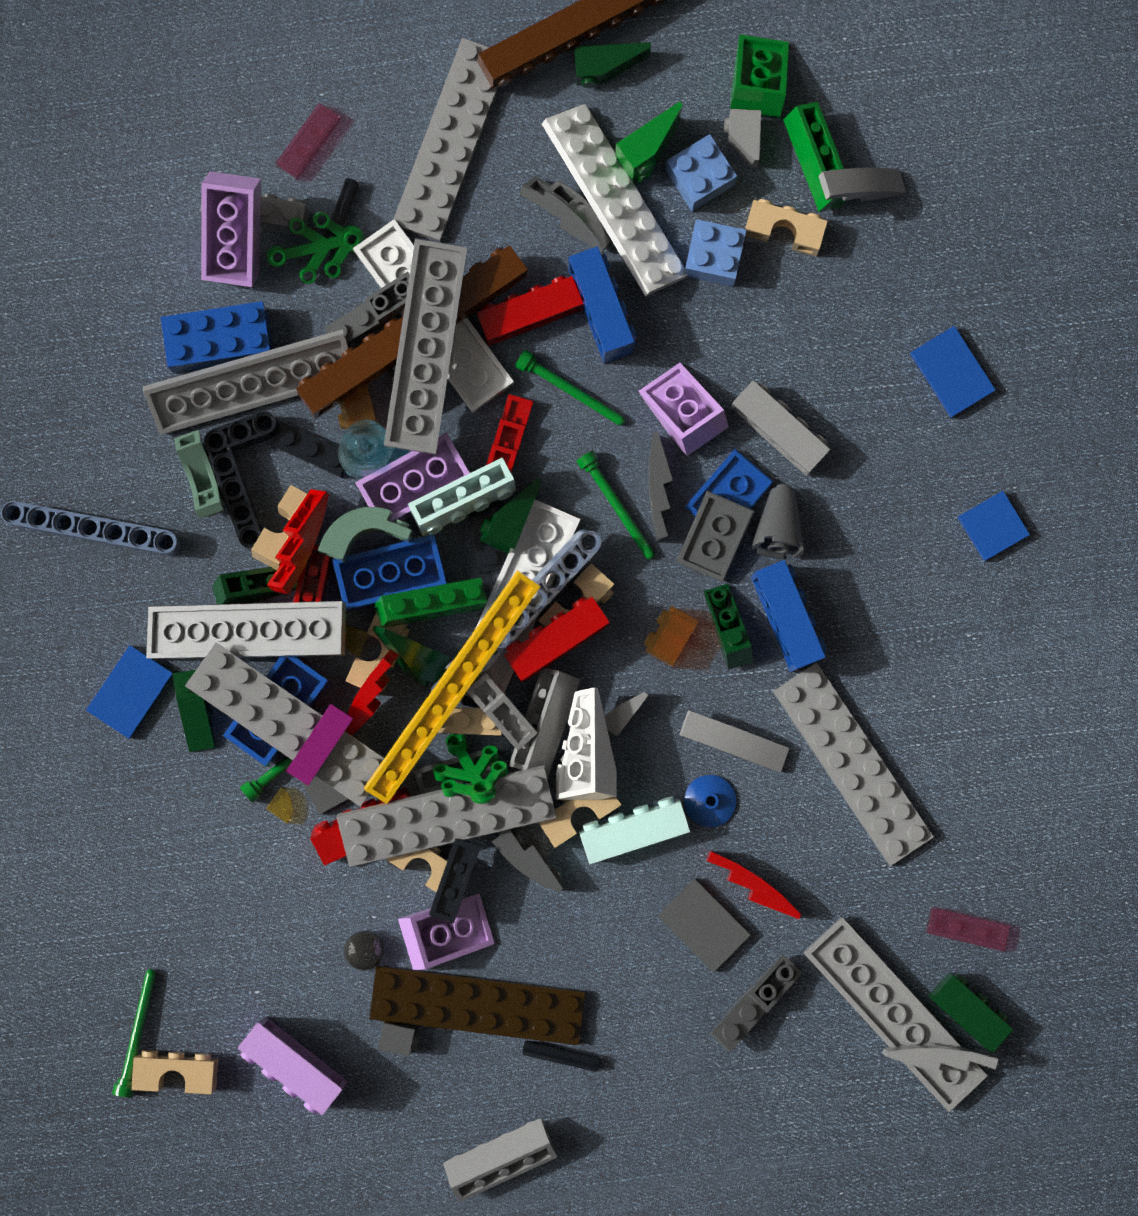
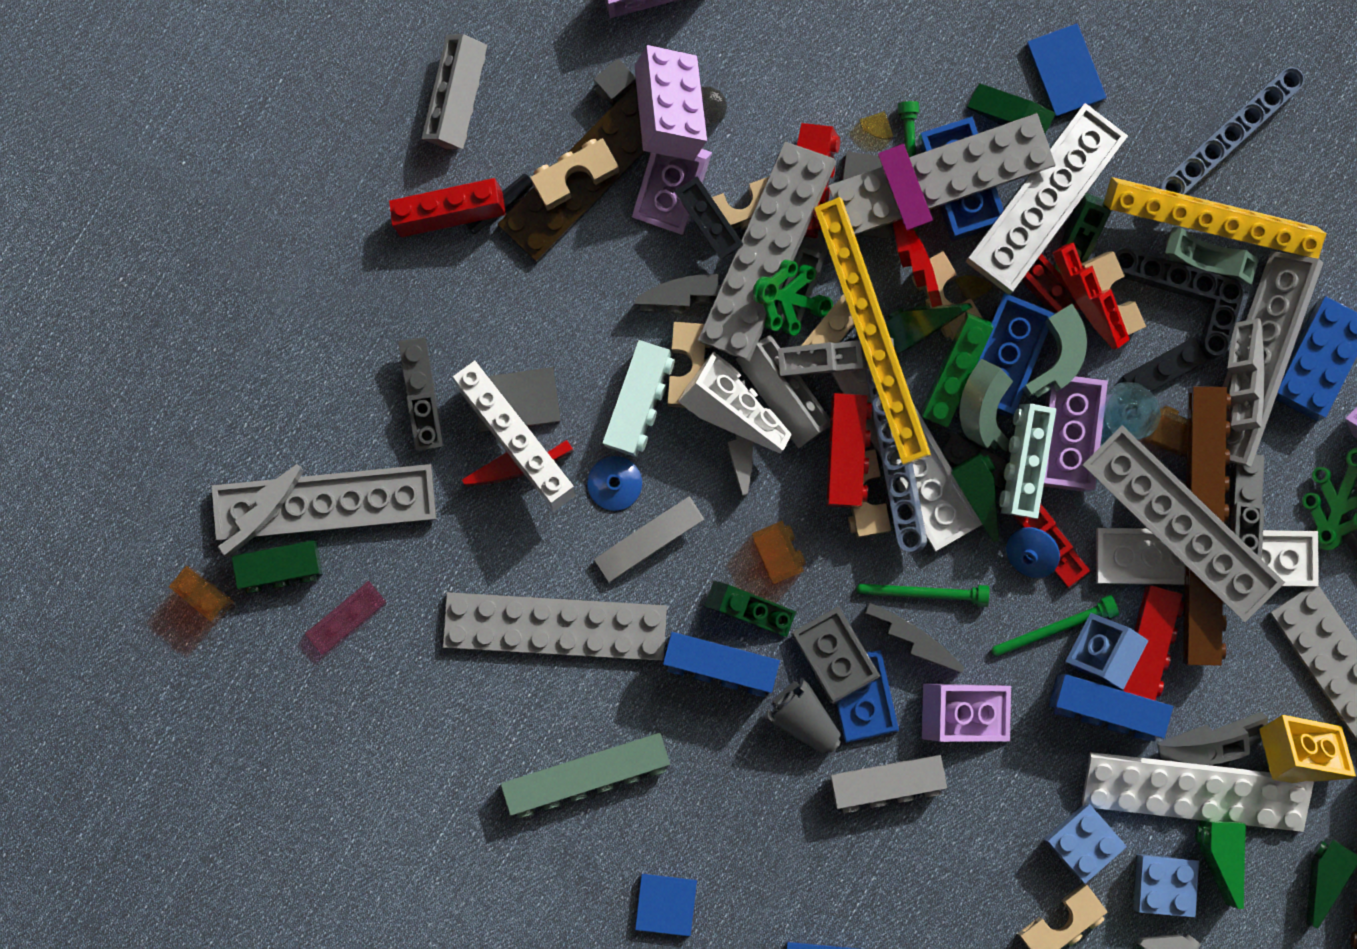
camera: 125 degrees right, 0 degrees up
none -> clear orange brick [169,565,234,623]
none -> red brick [389,178,506,237]
none -> white brick [453,361,576,512]
none -> sand green brick [501,733,670,819]
none -> tan arch [531,138,619,211]
none -> lavender brick [635,45,707,161]
none -> sand green arch [960,359,1013,452]
none -> blue dish [1006,527,1060,578]
none -> medium blue brick [1065,613,1149,690]
none -> yellow brick [1103,177,1327,259]
none -> light grey slope [1227,318,1264,432]
none -> yellow slope [1259,715,1356,783]

